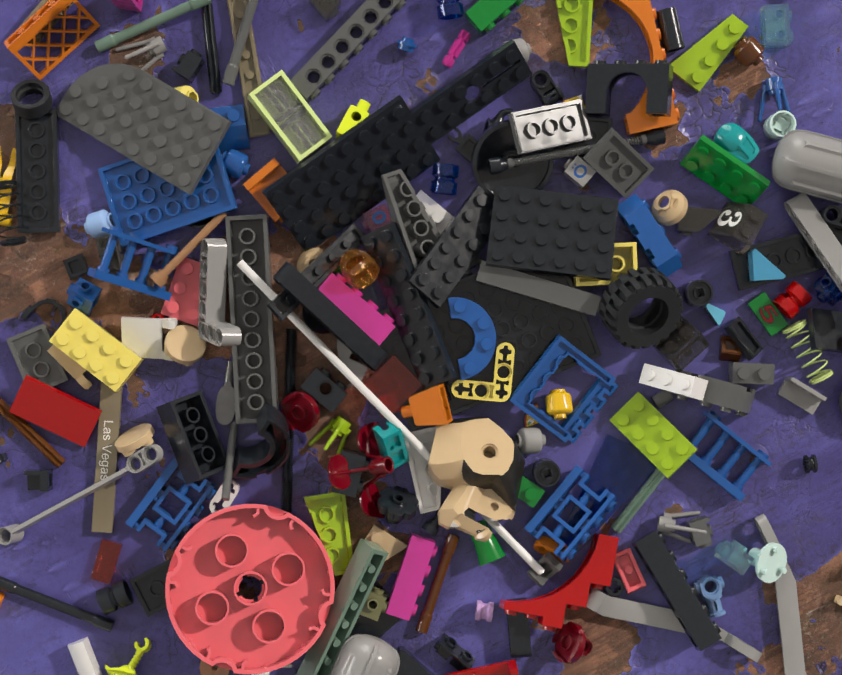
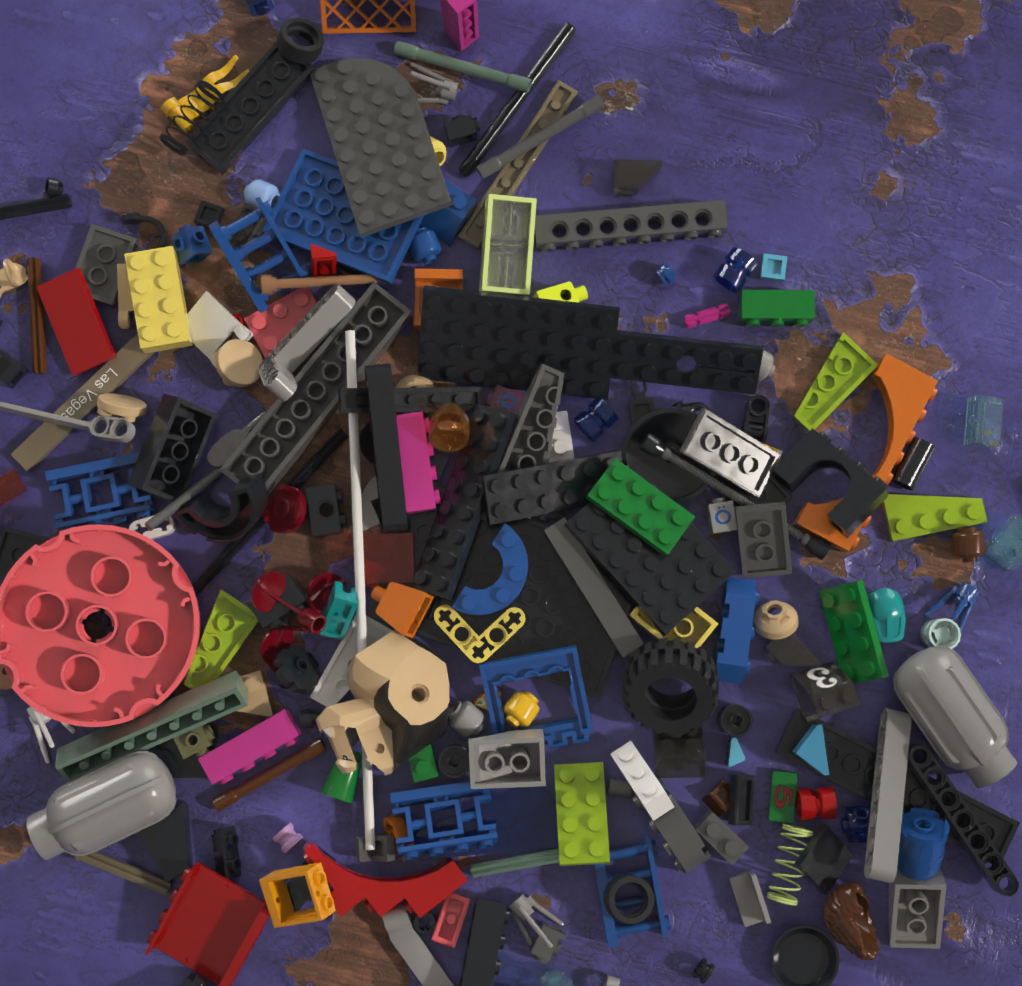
camera: 40 degrees right, 5 degrees down
lime plant [308,416,351,455] -> none
dark red tile [552,622,593,664] -> none
none -> light orange window [259,862,336,928]
none -> red slope [310,244,337,277]
none -> light grey slope [468,729,546,789]
none -> green plate [586,458,695,557]
none -> black tyre [604,874,654,924]

